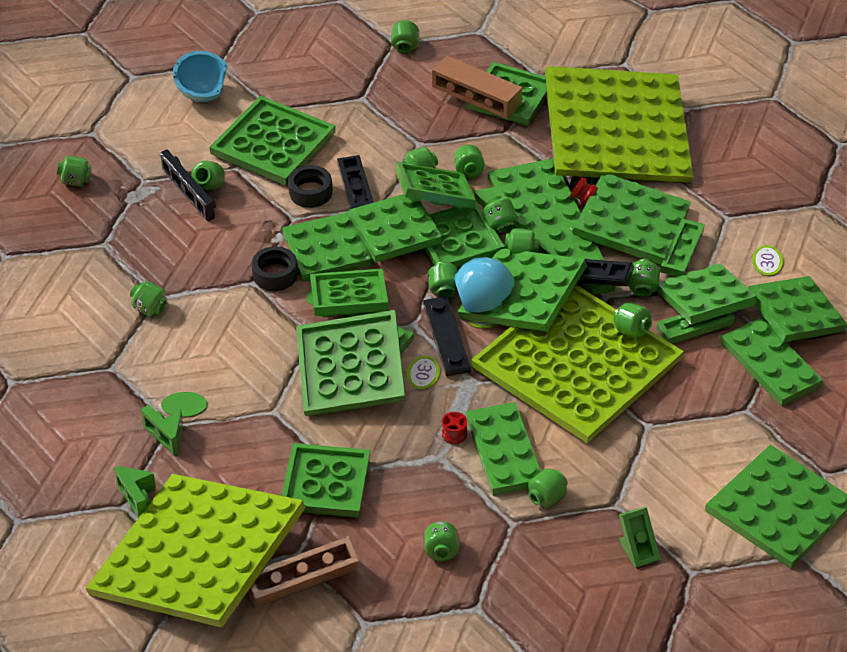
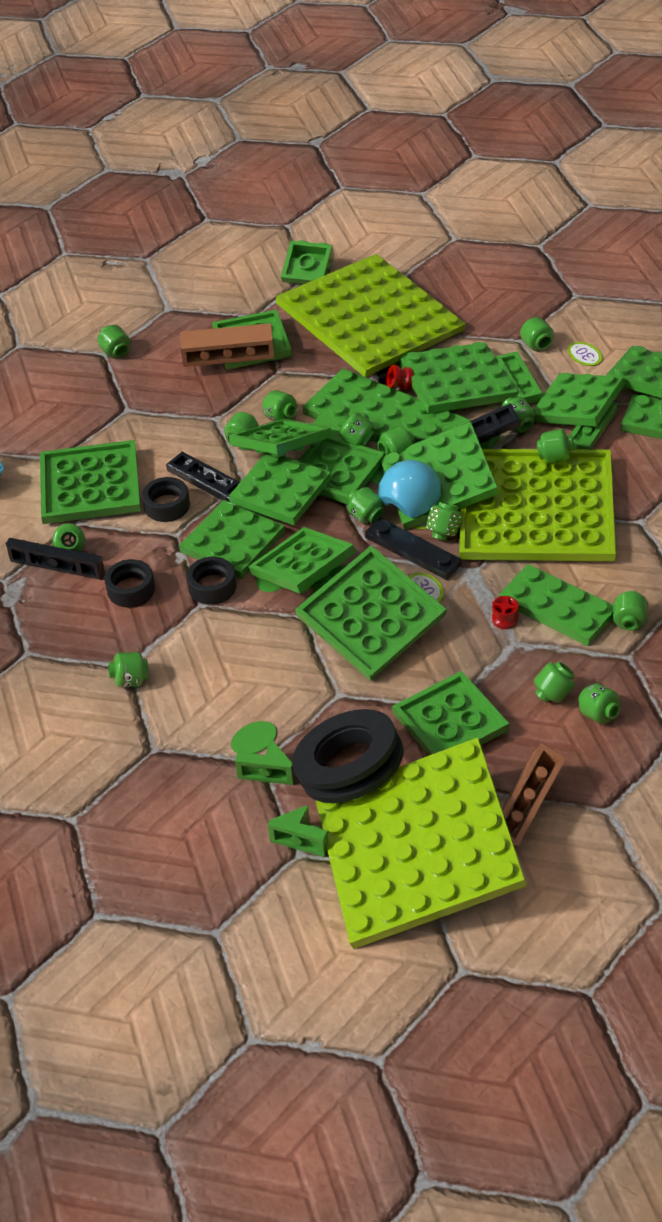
camera: 35 degrees left, 0 degrees up
none -> black tyre [104,559,155,607]
none -> bright green plate [281,240,335,284]
none -> black tyre [292,709,404,803]
none -> bright green head [426,501,462,540]
none -> bright green head [520,317,554,351]
none -> bright green head [534,661,575,703]

